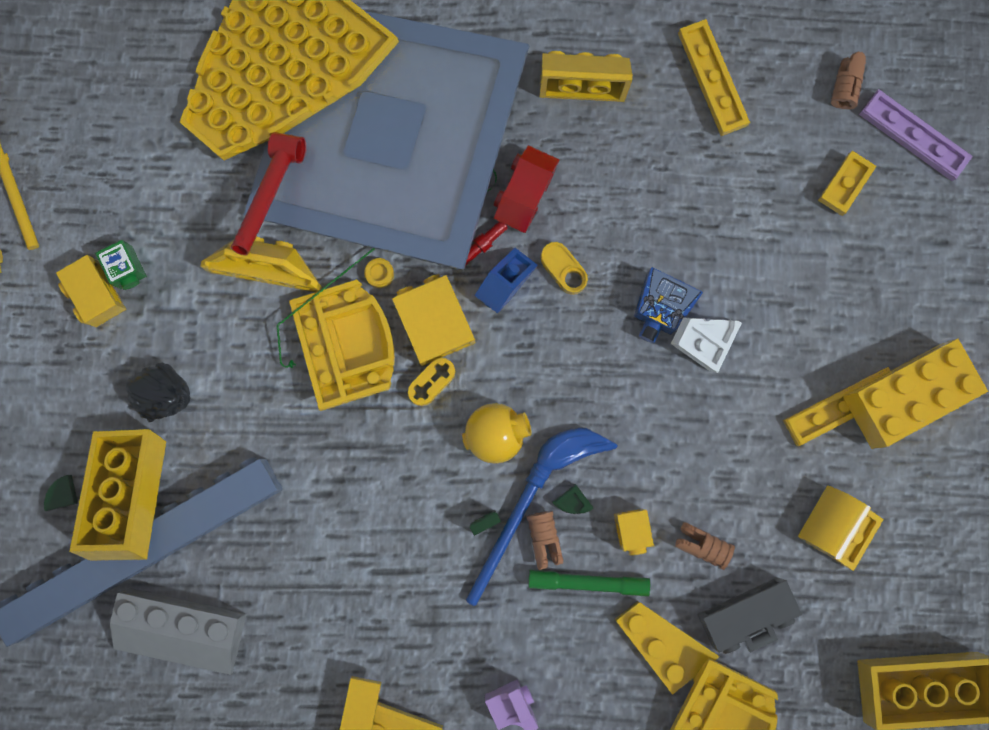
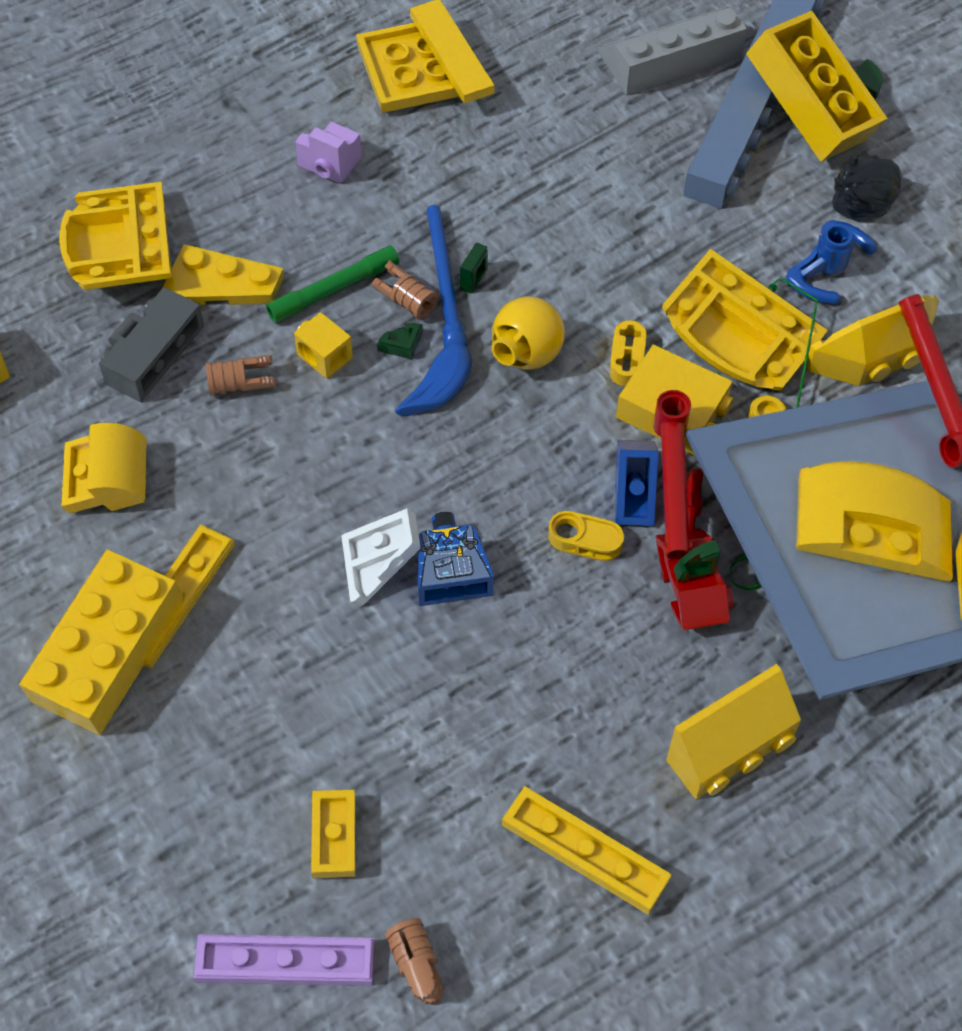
camera: 145 degrees right, 25 degrees down
none -> red piece [653,390,694,562]
none -> dark green tile [673,540,721,582]
none -> blue piece [786,220,877,305]
none -> yellow slope [796,461,953,582]

